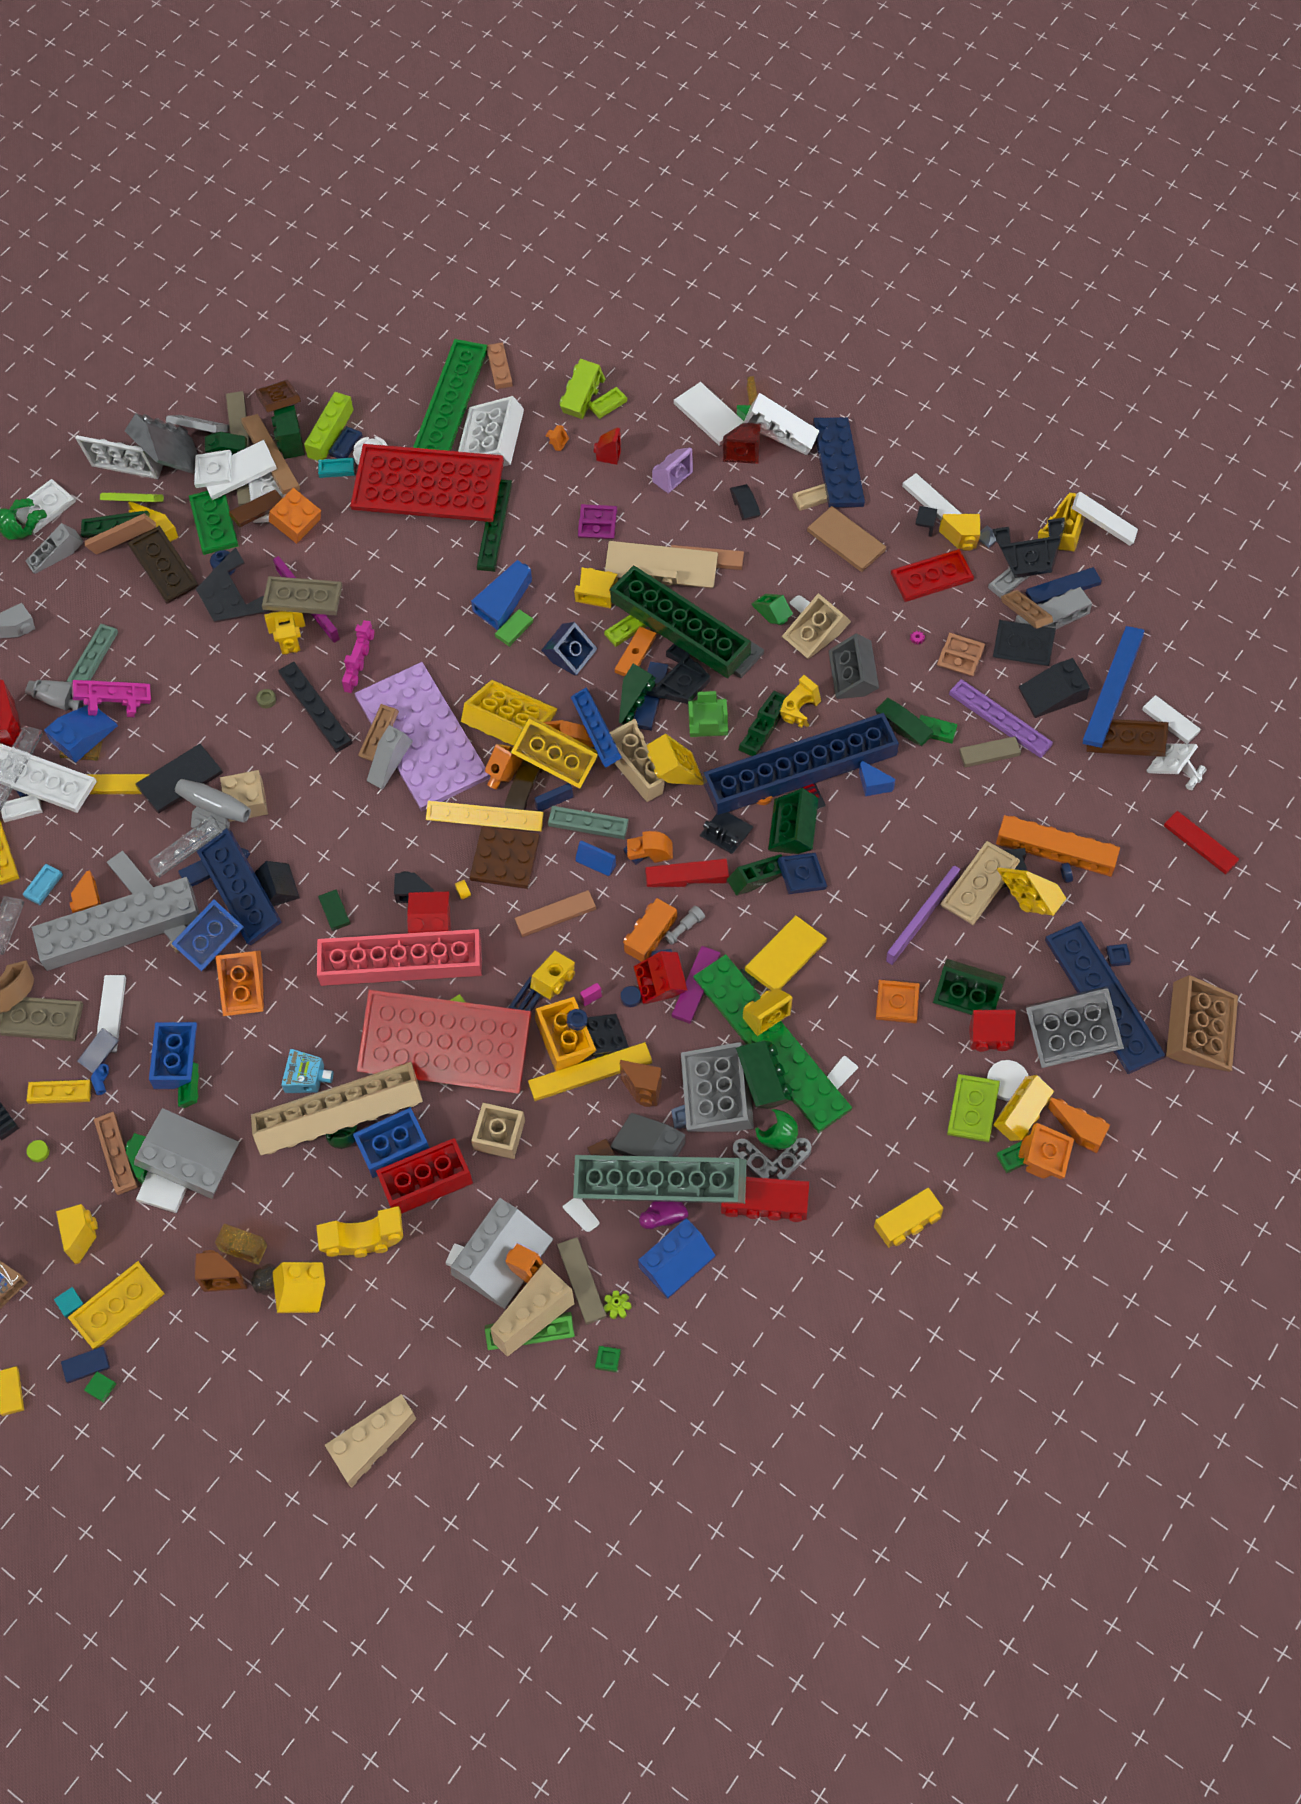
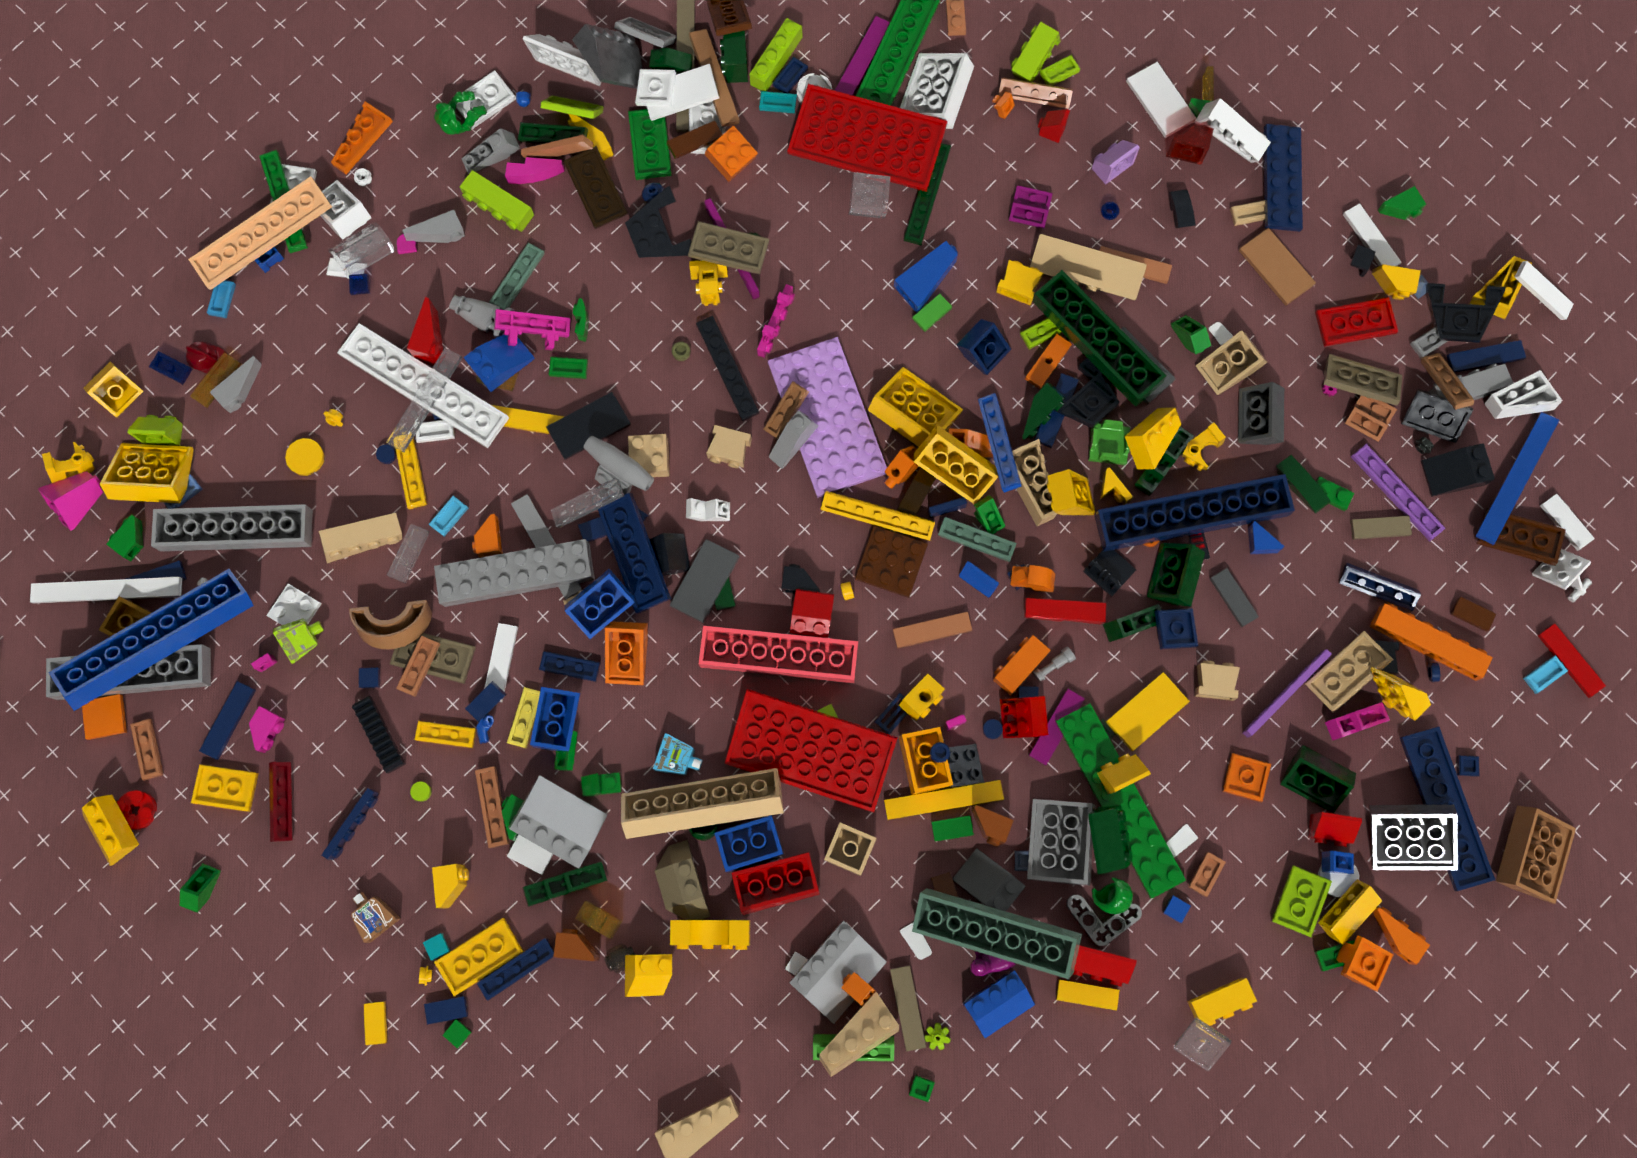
camera: 10 degrees right, 15 degrees up
none -> nougat plate [396,636,440,697]
none -> yellow plate [418,966,432,986]
none -> lime brick [460,170,534,232]
none -> dark blue plate [477,938,554,1001]
none -> dark pink slope [505,157,565,184]
none -> light yellow tile [507,687,540,749]
none -> blue hinge [516,92,531,107]
none -> dark green slope [522,861,607,907]
none -> dark blue tile [539,651,601,682]
none -> green tile [549,357,588,379]
none -> green slope [573,298,589,342]
none -> green slope [581,772,622,797]
none -> dark tan wedge [655,840,711,920]
none -> dark grey tile [670,539,740,623]
none -> white slope [686,498,730,521]
none -> tan hips [706,425,752,468]
none -> magenta tile [835,16,890,96]
none -> clear brick [848,172,890,219]
none -> green tile [931,816,974,842]
none -> green slope [974,495,1005,534]
none -> plate [998,77,1073,109]
none -> yellow tile [1056,980,1120,1011]
none -> yellow slope [1100,467,1133,505]
none -> clear blue plate [1101,202,1119,220]
none -> yellow wedge [1124,407,1181,469]
none -> blue tile [1163,895,1191,923]
none -> clear tile [1173,1017,1231,1072]
none -> nougat plate [1188,852,1226,897]
none -> tan hips [1195,661,1240,701]
none -> dark grey tile [1210,568,1259,628]
none -> blue slope [1322,851,1354,874]
none -> dark tan plate [1323,354,1402,406]
none -> dark pink slope [1325,702,1390,741]
none -> dark blue slope [1339,563,1421,611]
none -> green slope [1378,186,1426,220]
none -> pearl dark grey plate [1415,437,1434,454]
none -> reddish brown tile [1451,597,1496,632]
none -> white wedge [1485,370,1563,419]
none -> medium azure tile [1523,655,1568,694]

